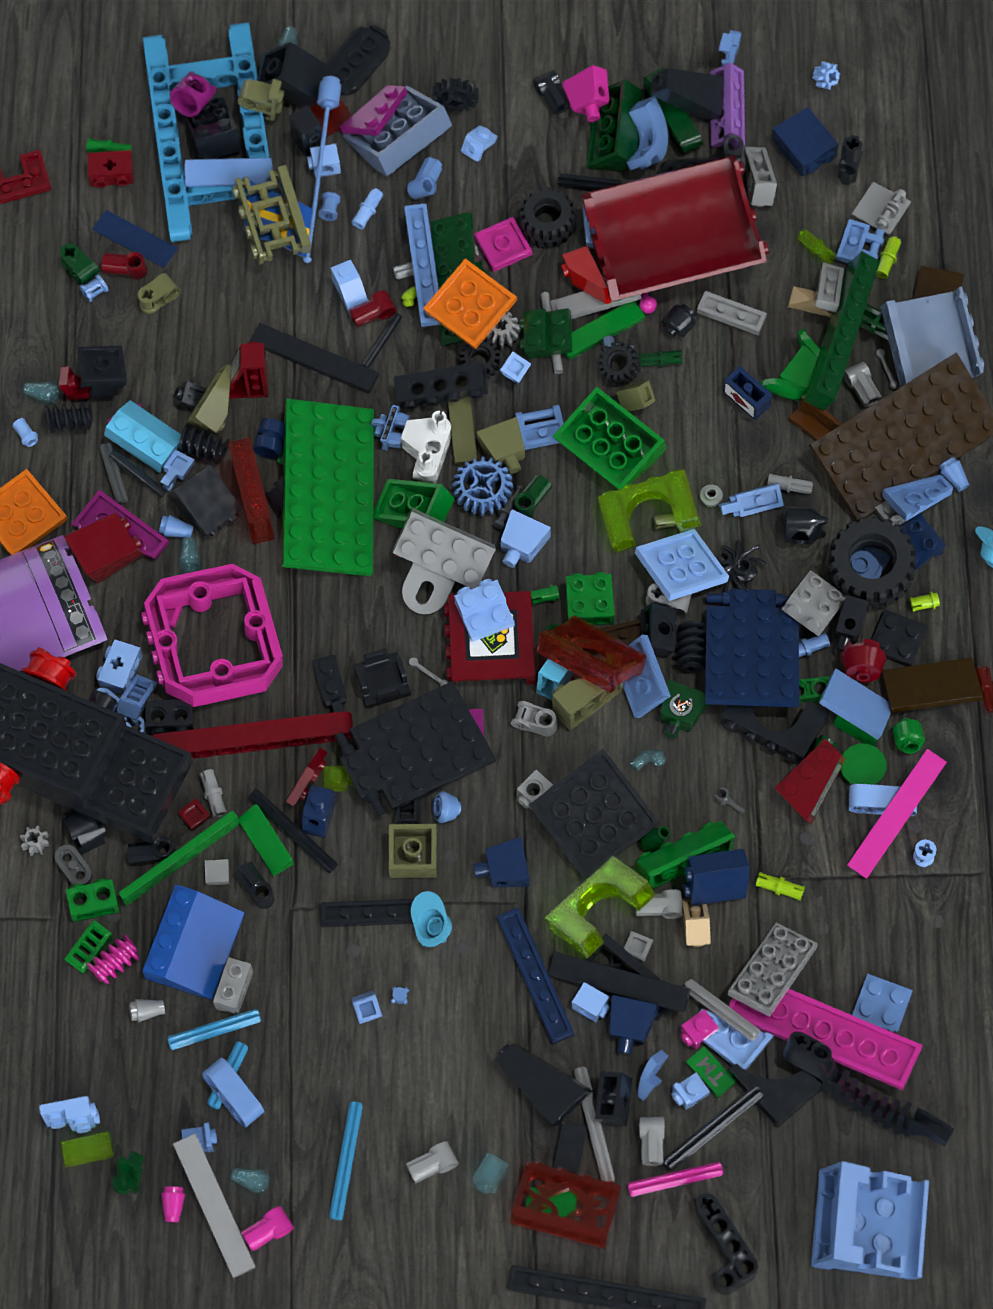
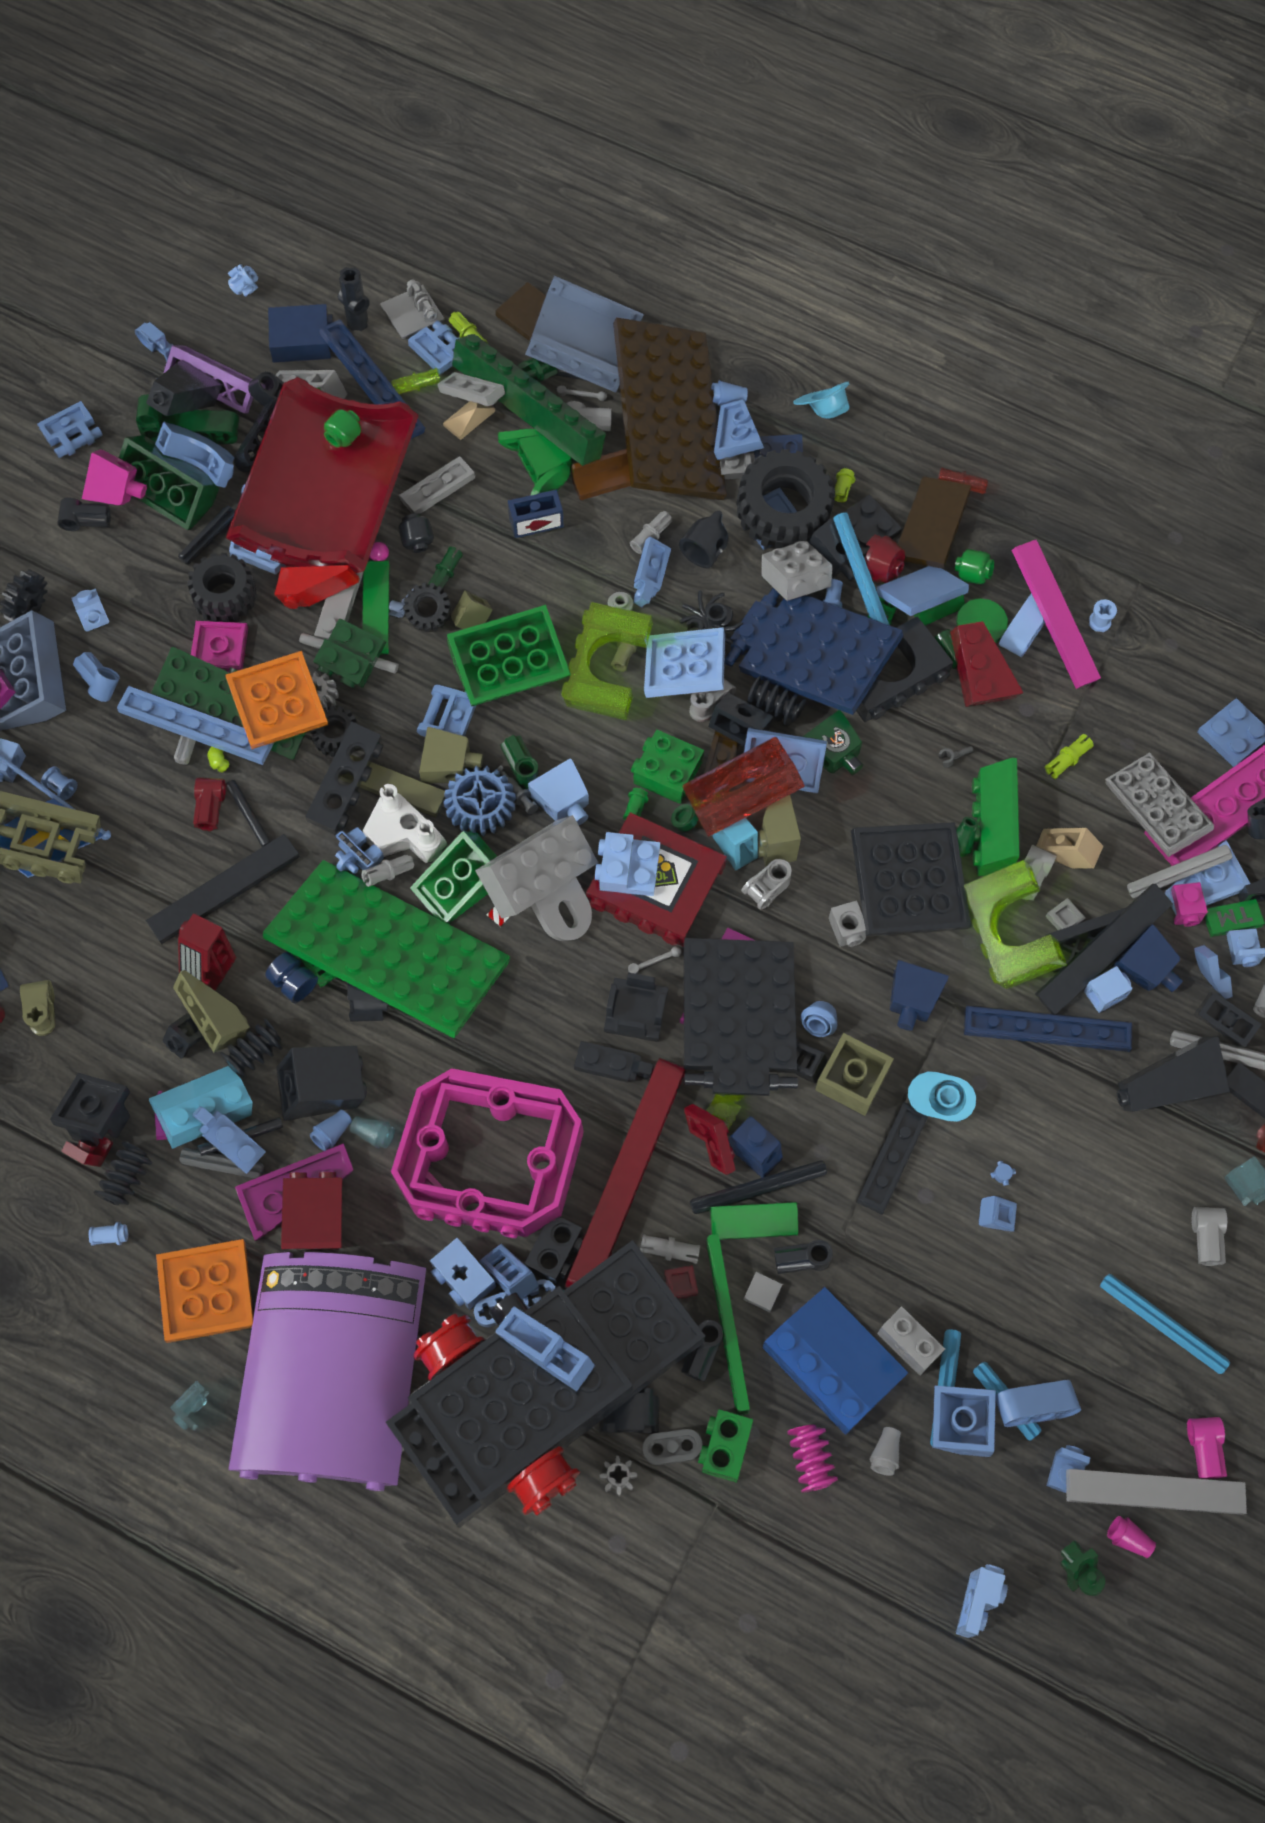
camera: 65 degrees left, 0 degrees up
clear light blue cone [24,382,59,404] -> none
clear neon green plate [61,1131,114,1168] -> none
green slope [64,920,114,974] -> none
light blue plate [161,450,195,492] -> none
clear red fence [228,437,275,545] -> none
clear light blue cone [231,1167,269,1193] -> none
light blue slope [331,260,368,315] -> none
light blue axle [352,188,383,229] -> none
light blue brick [500,352,531,384] -> none
clear light blue arm [630,749,666,771] -> none
dark blue brick [683,849,750,906] -> none
none -> medium blue plate [37,401,103,458]
none -> medium blue hinge [192,1106,266,1174]
none -> dark blue tile [319,319,425,440]
none -> green head [324,409,361,448]
none -> light grey axle [361,855,414,887]
none -> medium blue slope [495,1307,595,1391]
none -> dark azure axle [833,513,889,625]
none -> medium blue slope [932,1385,996,1457]

